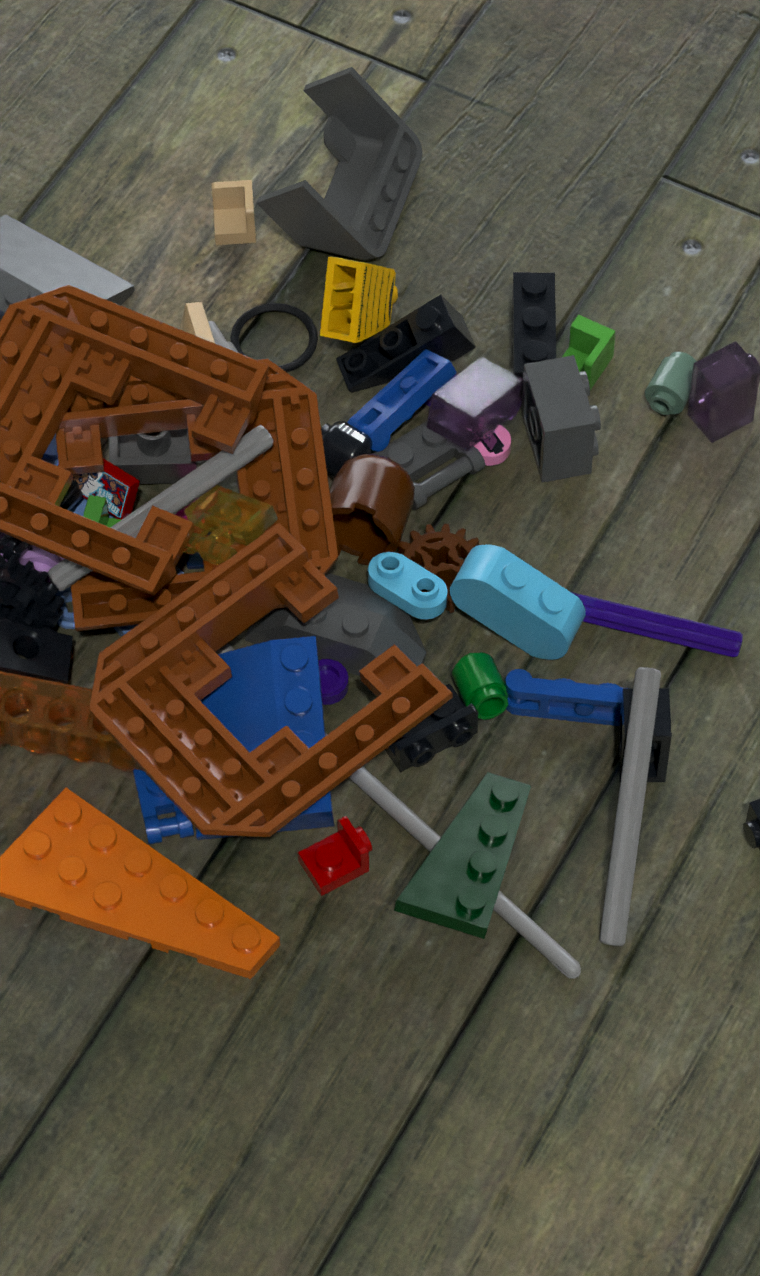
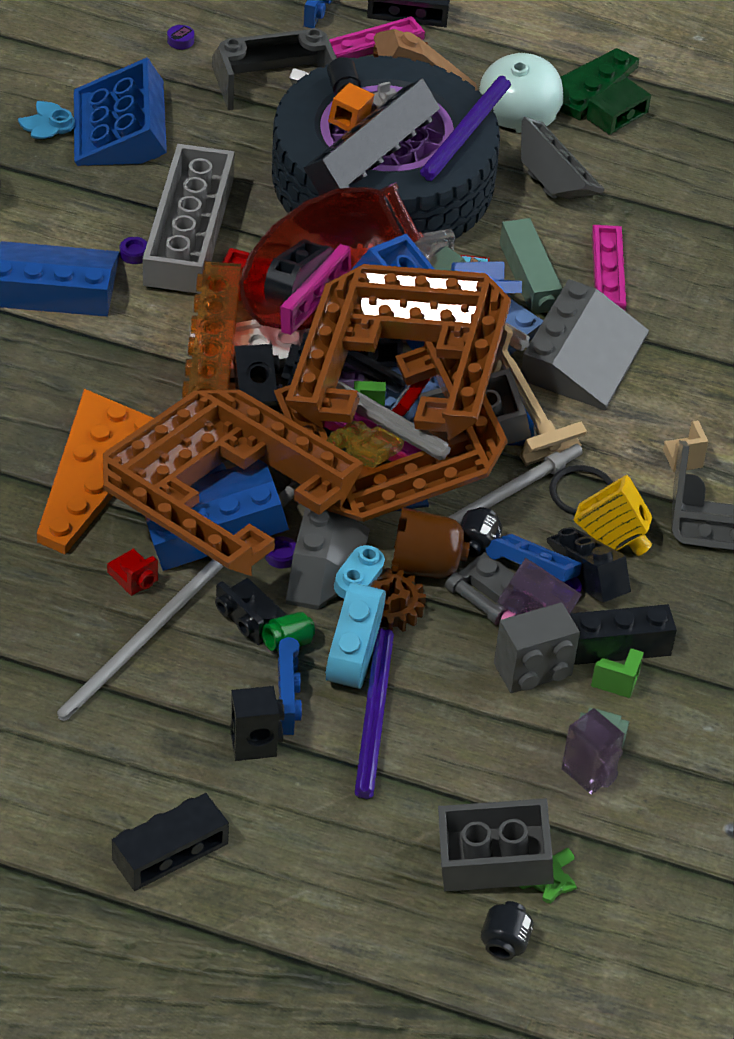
camera: 75 degrees right, 10 degrees down
dark green wing [394,772,531,939] -> none
light grey axle [599,667,661,946] -> none

